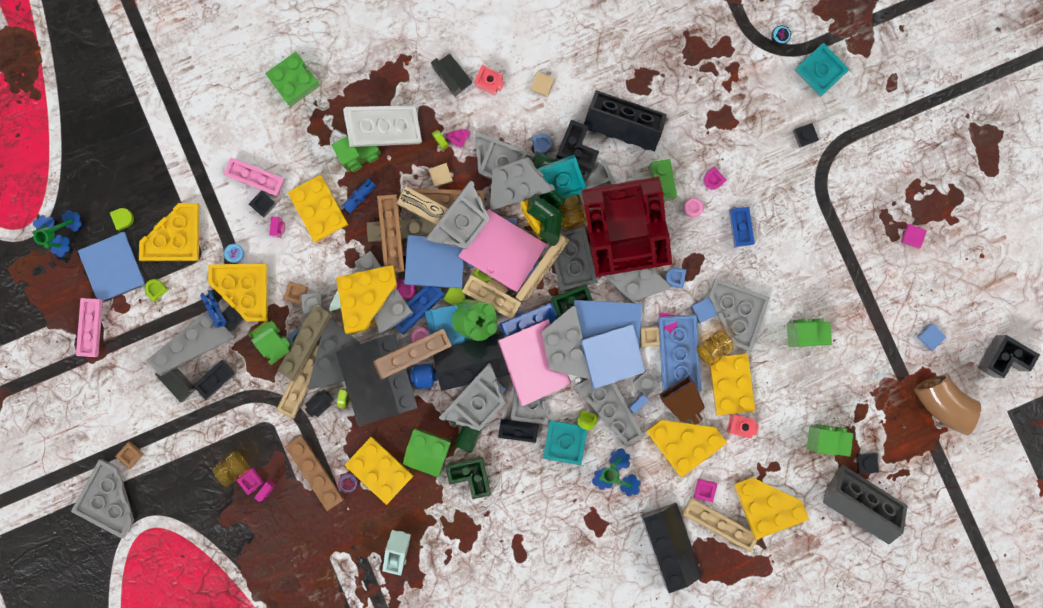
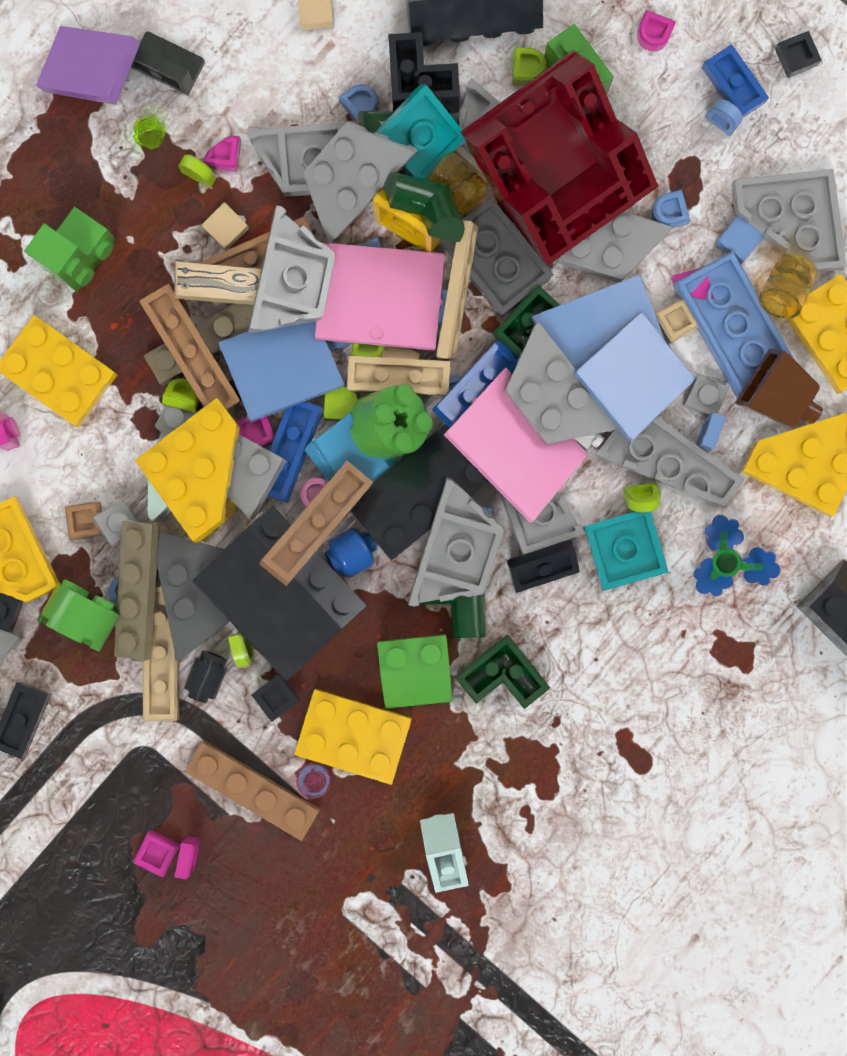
camera: 25 degrees left, 0 degrees up
clear yellow wheel [212,450,250,487] -> none
blue pin [342,178,377,213] -> none
white tile [343,106,422,147] -> none
coral brick [474,65,505,96] -> none
dark green tile [539,189,565,208] -> none
bright pink tile [683,198,703,218] -> none
none -> medium lavender tile [36,26,140,105]
none -> clear neon green plate [133,116,165,149]
none -> lime tile [162,378,200,413]
none -> black plate [251,674,300,722]
none -> lime tile [512,47,546,85]
none -> medium blue tile [705,99,743,136]
none -> black plate [775,31,822,78]

